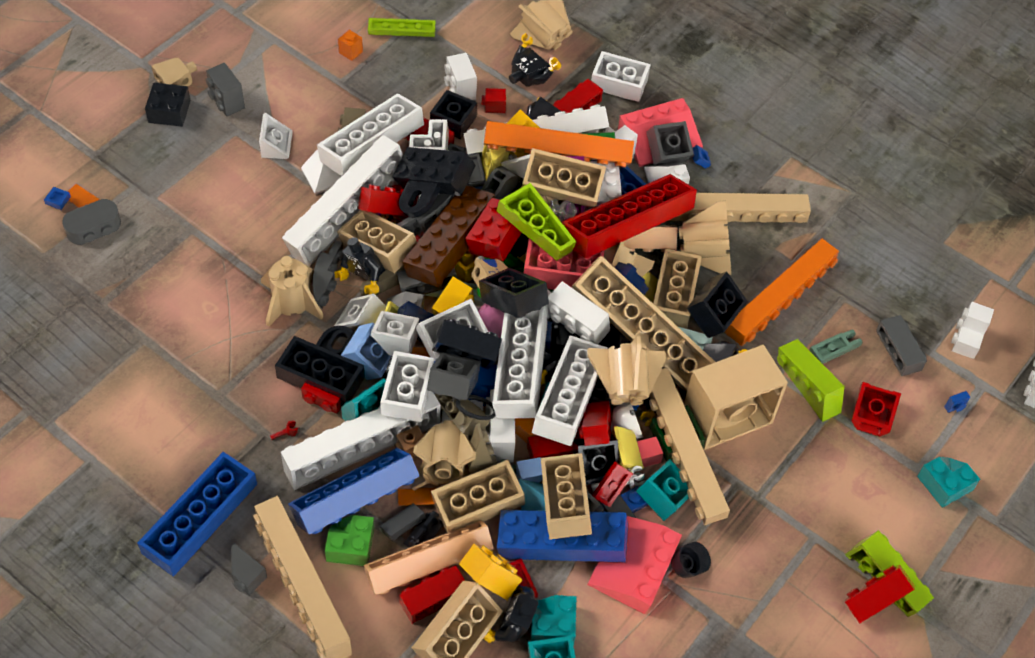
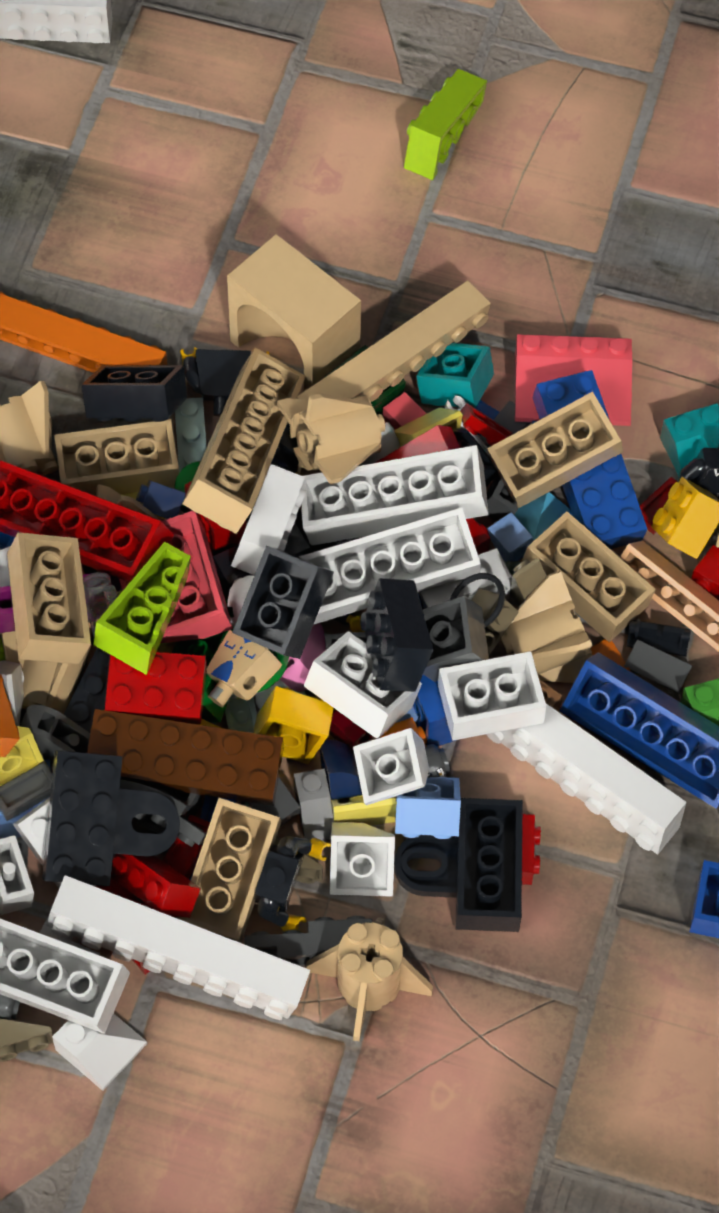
camera: 110 degrees left, 5 degrees up
white slope [259,113,293,159] -> none
red hand [270,421,298,440] -> none
teal slope [341,378,386,421] -> none
black cap [671,542,711,578] -> none
lime wedge [777,339,845,422] -> none
sand green hinge [809,330,863,364] -> none
red brick [845,565,915,624] -> none
red slope [851,382,901,437] -> none
dark grey brick [876,315,927,376] -> none
teal slope [917,456,980,508] -> none
blue plate [944,391,970,413] -> none
white brick [951,302,994,359] -> none

